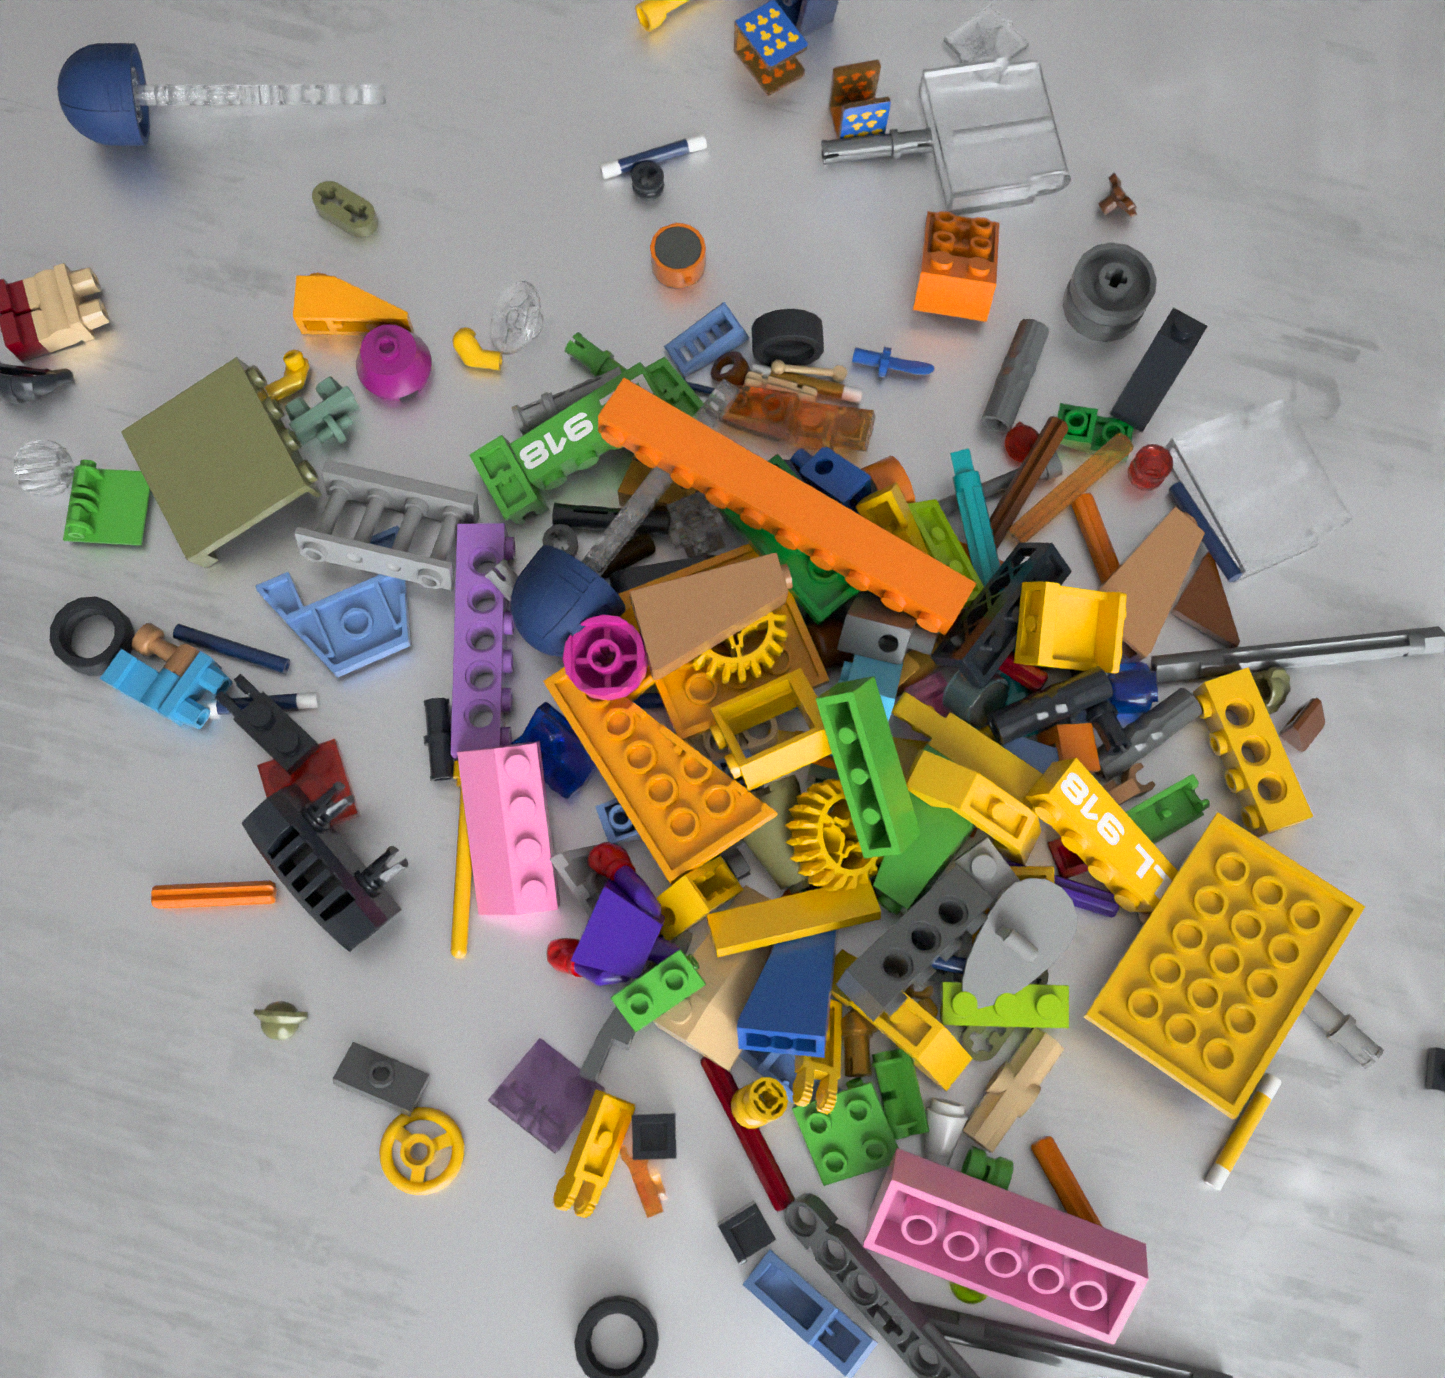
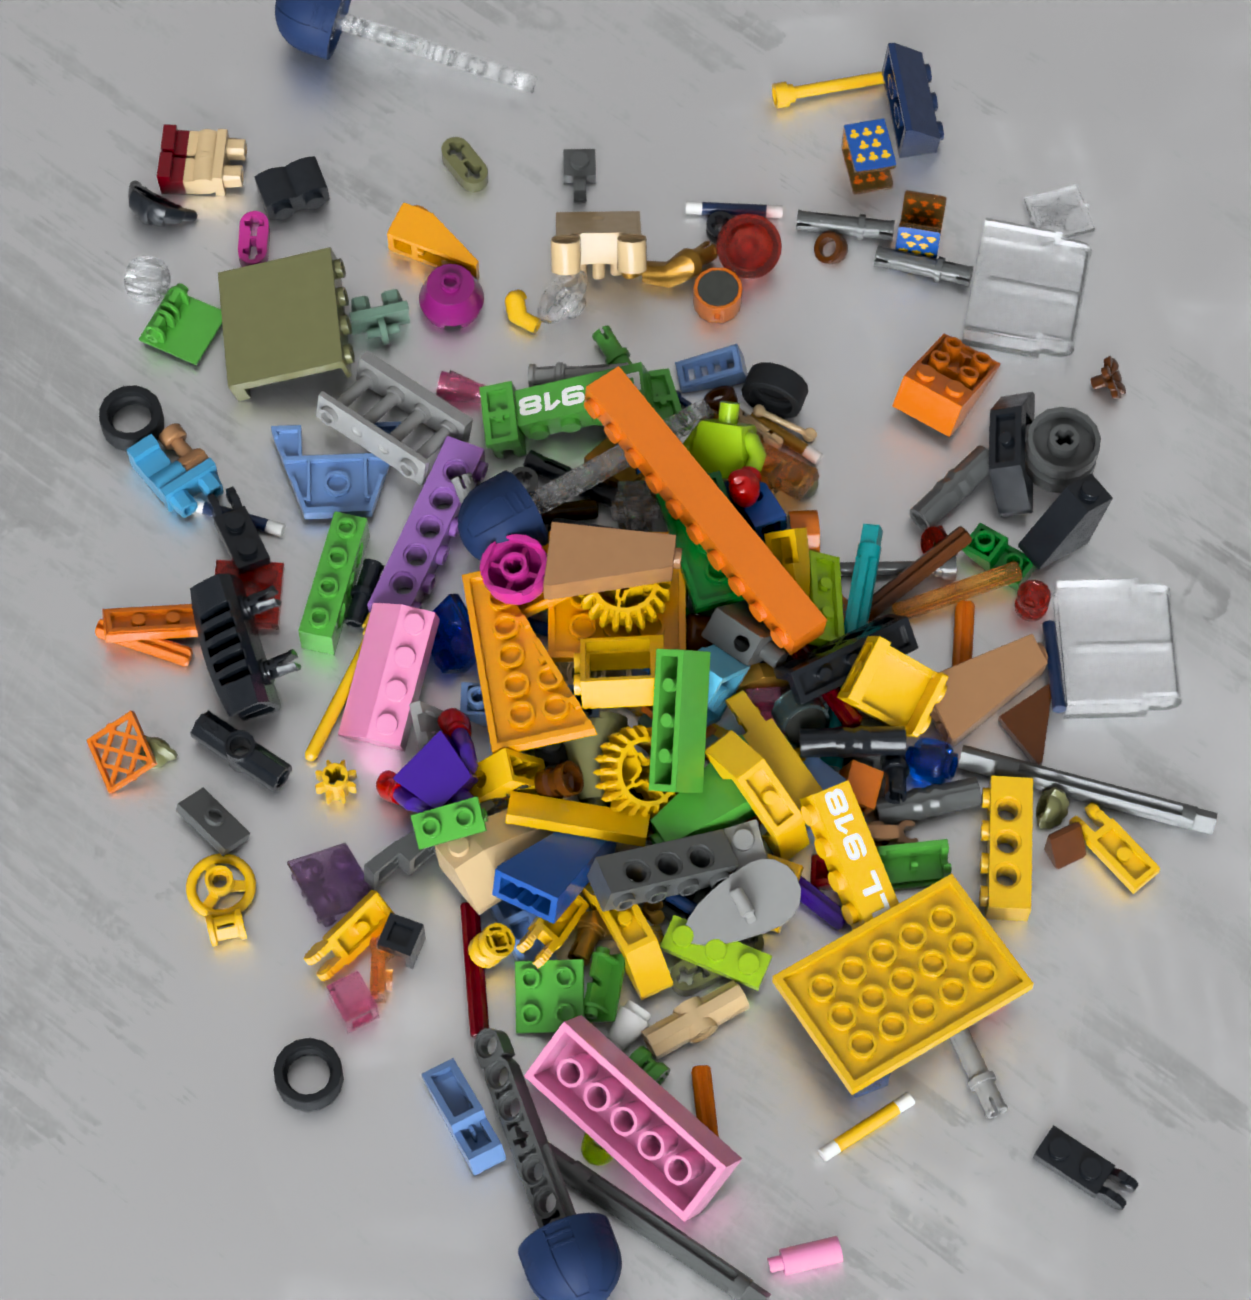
camera: 25 degrees right, 10 degrees down
dark blue piece [173,624,290,674] -> none
yellow arm [264,349,310,402] -> none
black panel [717,1200,776,1266] -> none
blue piece [852,347,935,377] -> none
none -> orange window [86,711,157,794]
none -> orange tile [102,604,198,643]
none -> black piece [190,710,292,792]
none -> yellow bush [205,907,247,947]
none -> dark pink beam [238,211,270,267]
none -> black brick [254,156,330,220]
none -> bright green brick [298,511,370,655]
none -> yellow gear [315,760,357,804]
none -> clear pink panel [326,971,380,1033]
none -> clear pink cone [436,370,486,404]
none -> reddish brown wheel [534,761,584,799]
none -> tan piece [551,211,647,280]
none -> dark grey plate [563,149,596,202]
none -> pearl gold arm [621,241,718,288]
none -> lime torso [683,401,767,508]
none -> clear red cone [717,214,782,279]
none -> bright pink cylinder [767,1236,843,1276]
none -> dark grey pin [796,210,895,241]
none -> reddish brown piece [814,231,848,264]
none -> black slope [989,392,1035,517]
none -> yellow hinge [1069,802,1160,894]

